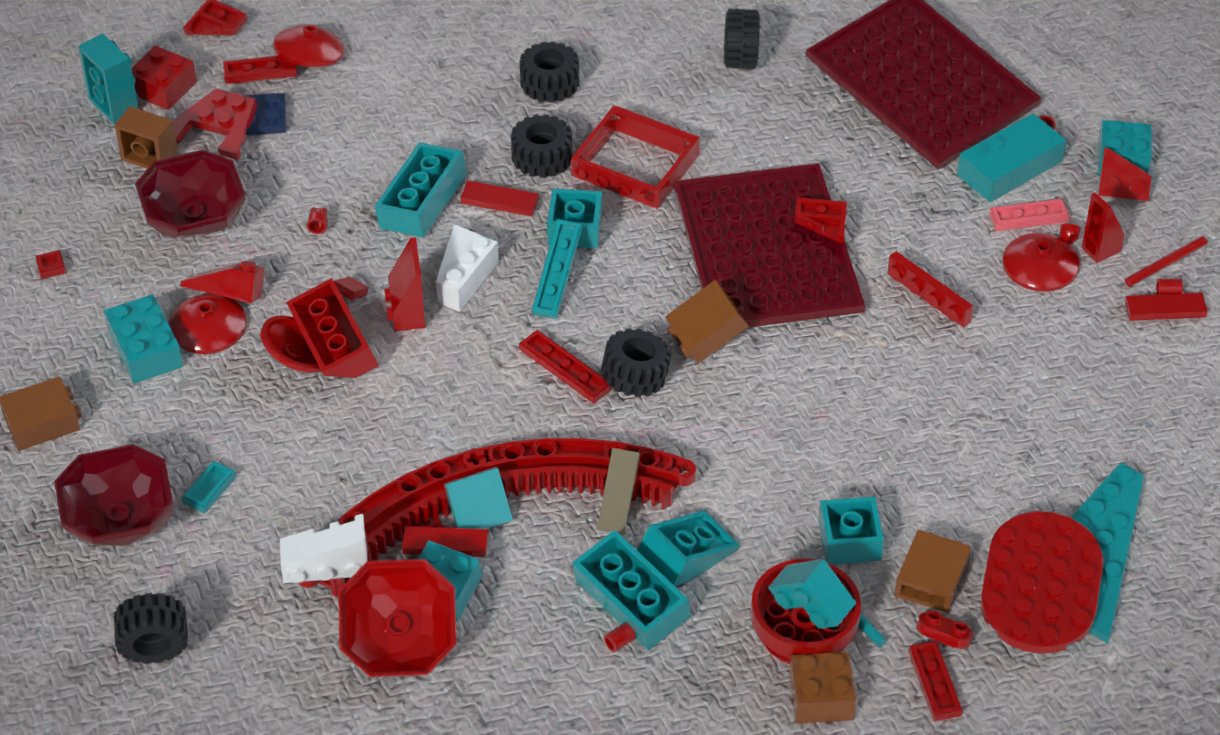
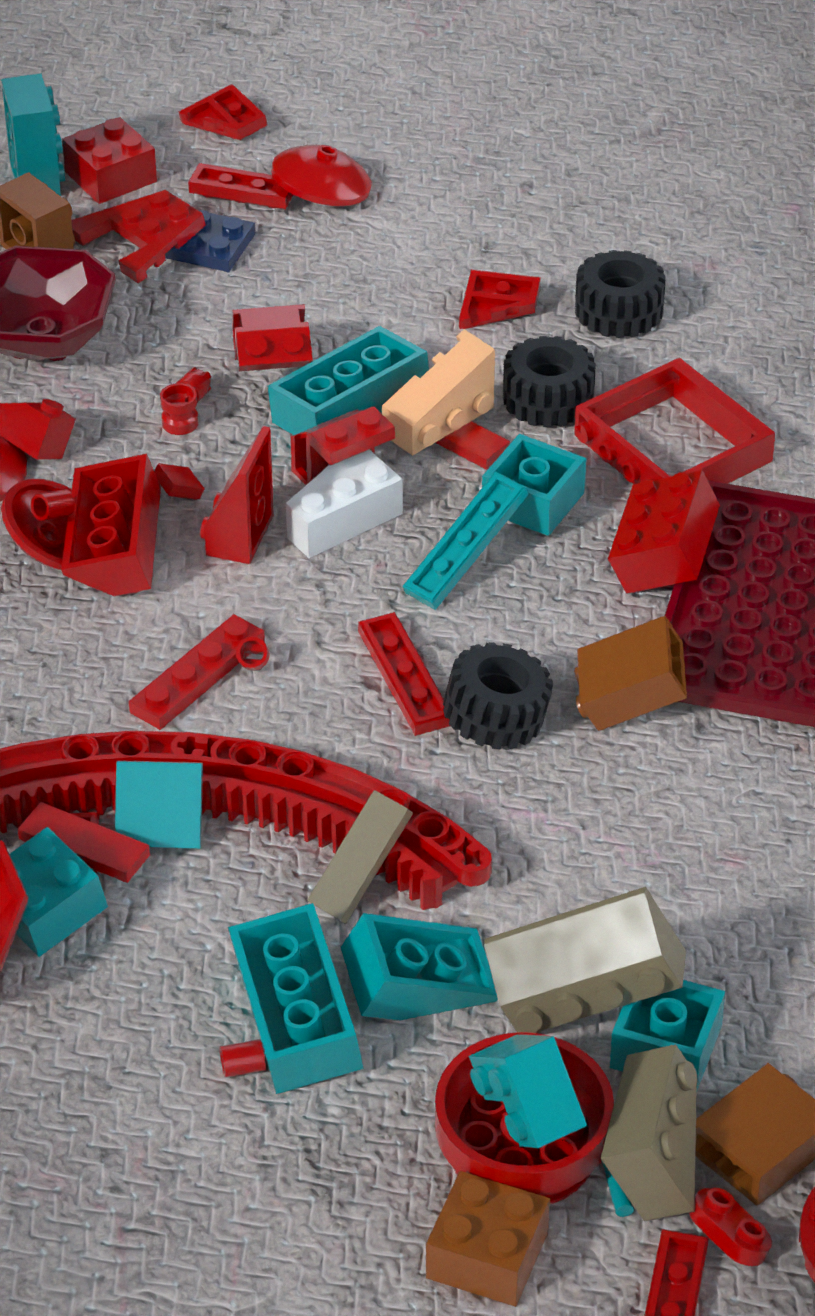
camera: 25 degrees right, 5 degrees down
none -> red hinge [31,489,75,521]
none -> red plate [129,614,265,730]
none -> red wheel [160,383,198,435]
none -> red piece [232,304,313,372]
none -> red hinge [236,637,270,671]
none -> red piece [290,407,395,485]
none -> light nougat wedge [382,329,495,456]
none -> red wing [459,269,541,329]
none -> slope [484,887,686,1033]
none -> dark tan wedge [601,1044,697,1221]
none -> red brick [608,470,720,594]

